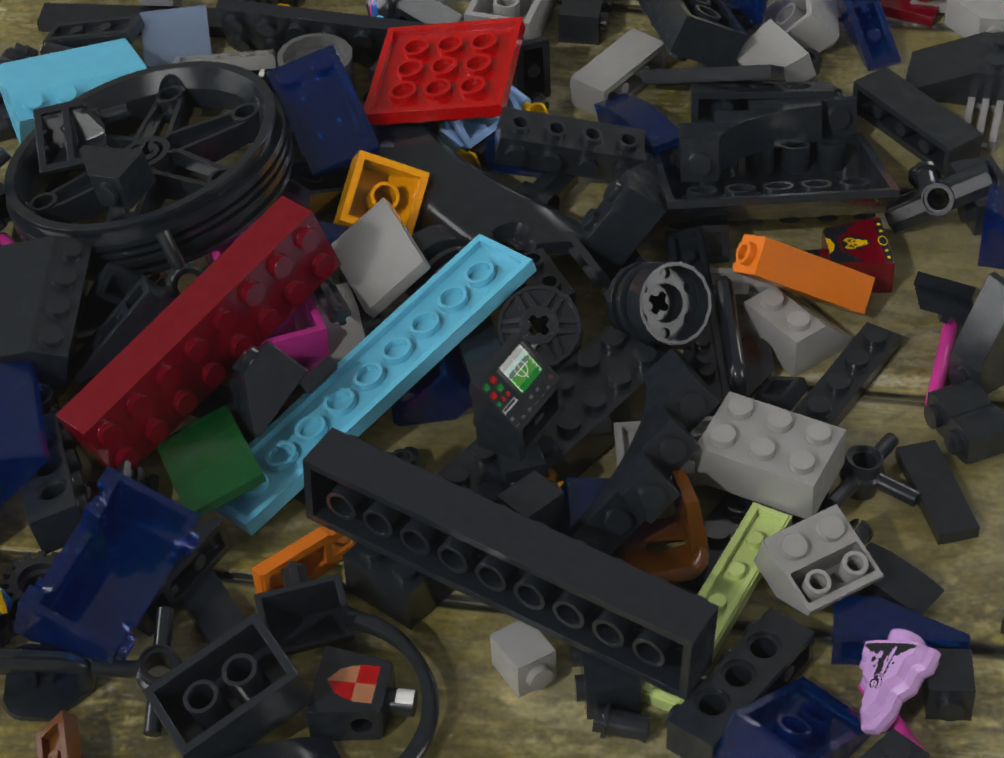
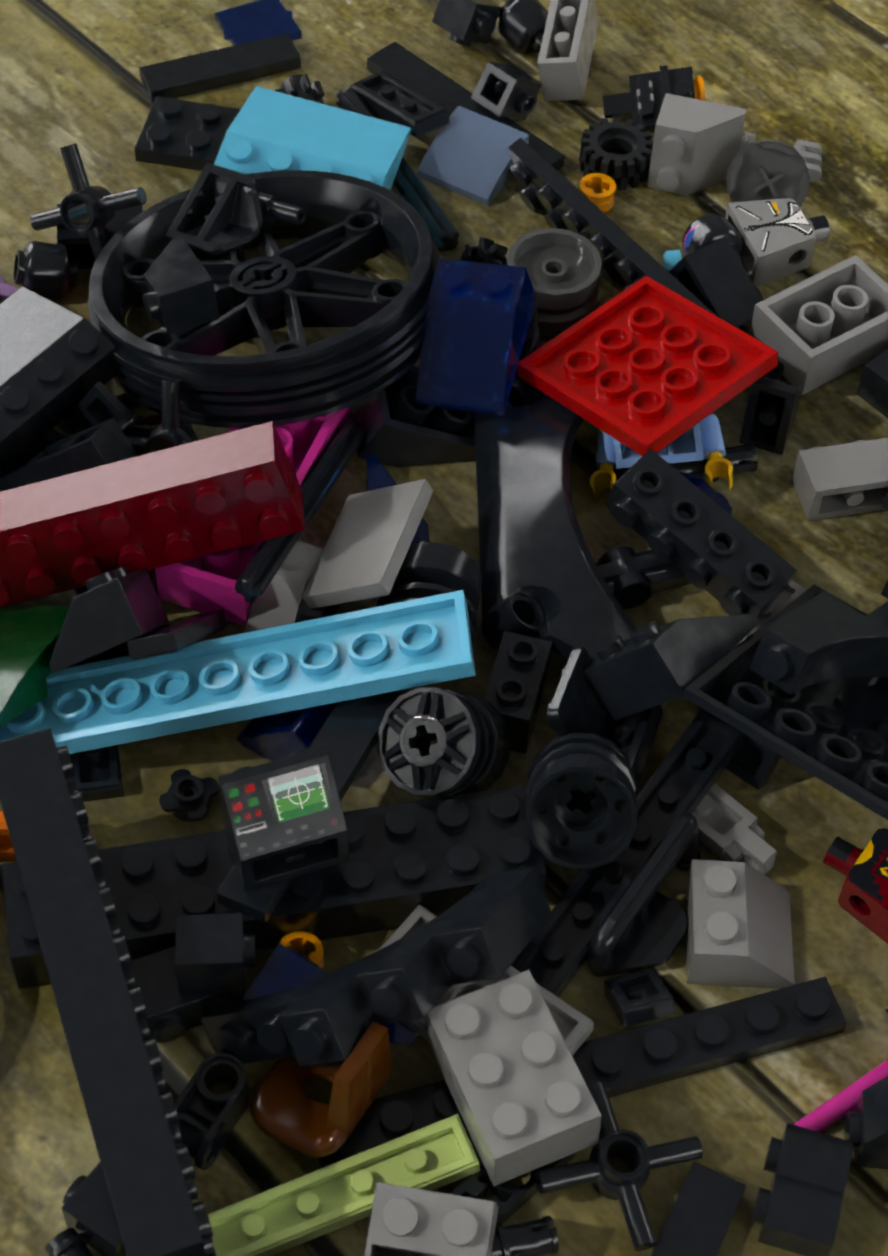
camera: 35 degrees right, 10 degrees up
light grey tile [172,49,278,70] -> none
light orange slope [332,150,430,236] -> none
light grey brick [490,621,557,698] -> none
clear blue slope [594,93,679,154] -> none
orange brick [732,234,875,315] -> none

